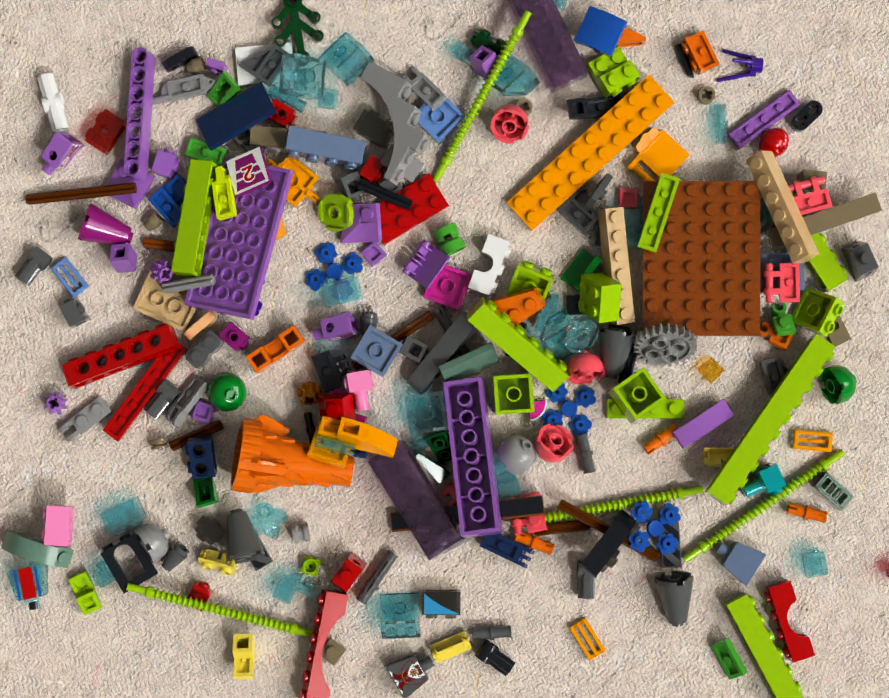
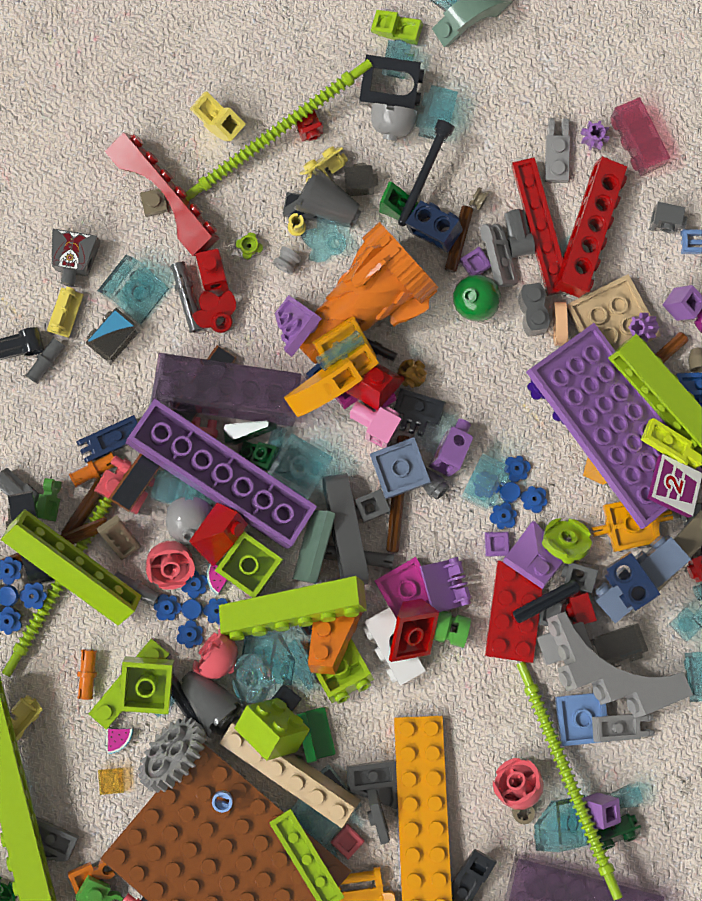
camera: 125 degrees right, 5 degrees down
bright pink brick [42,505,74,546] -> none
dark grey cone [161,542,189,572] -> none
light grey axle [162,274,216,294] -> none
magenta brick [218,322,250,352] -> none
orange arch [246,325,306,374] -> none
clear light blue brick [272,573,318,604] -> none
medium lavender slope [672,399,734,449] -> none
none -> lime brick [1,509,141,626]
none -> bright green plate [36,478,62,522]
none -> dark tan plate [96,515,141,560]
none -> dark pink tile [108,728,134,754]
none -> red slope [189,502,248,566]
none -> red plate [192,290,236,333]
none -> light blue hinge [212,790,233,813]
none -> medium lavender wing [275,295,322,357]
none -> light yellow pin [288,213,306,236]
none -> red slope [389,599,439,662]
none -> black piece [398,119,455,227]
none -> dark blue brick [605,552,661,611]
none -> clear pink brick [610,97,670,176]

